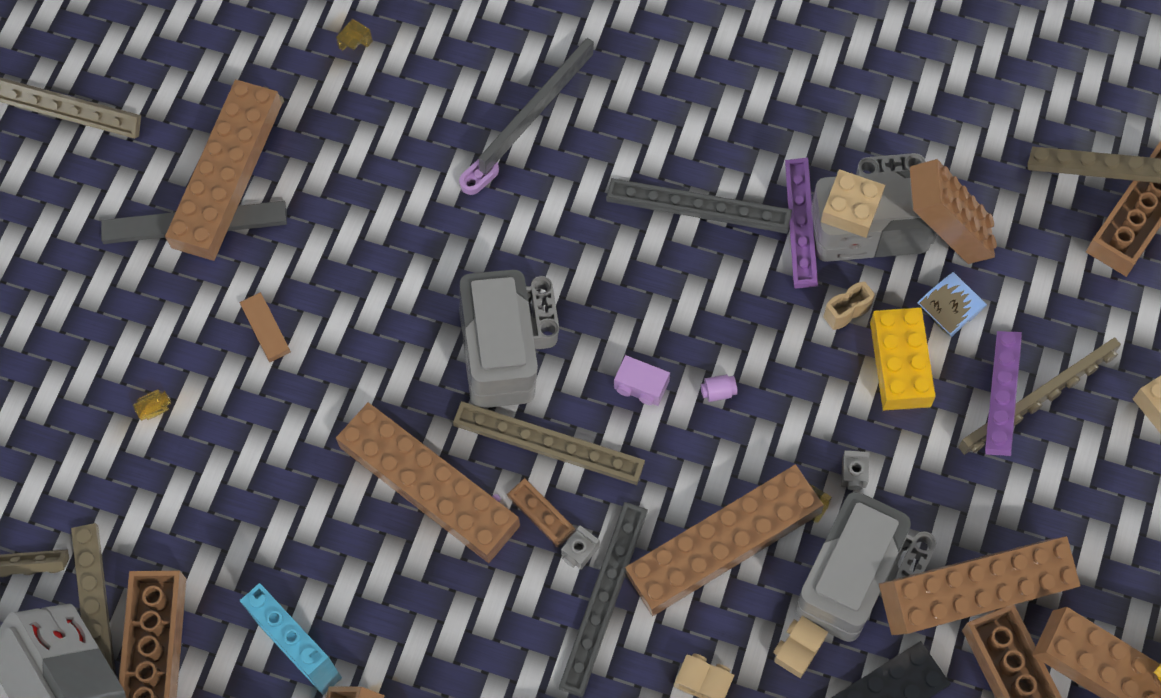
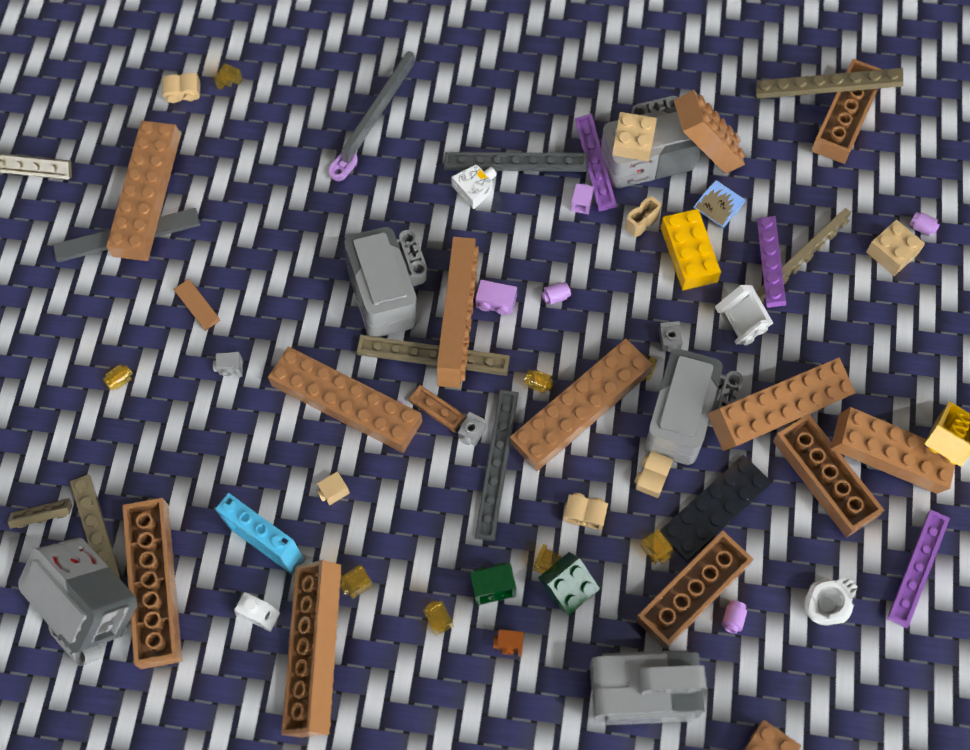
camera: 10 degrees left, 0 degrees up
none -> tan brick [162,73,200,103]
none -> light grey brick [213,352,243,377]
none -> tan brick [317,471,350,506]
none -> medium nougat brick [437,237,479,388]
none -> white torso [451,165,497,209]
none -> clear yellow brick [524,369,554,394]
none -> lavender brick [571,183,594,214]
none -> white panel [715,285,773,345]

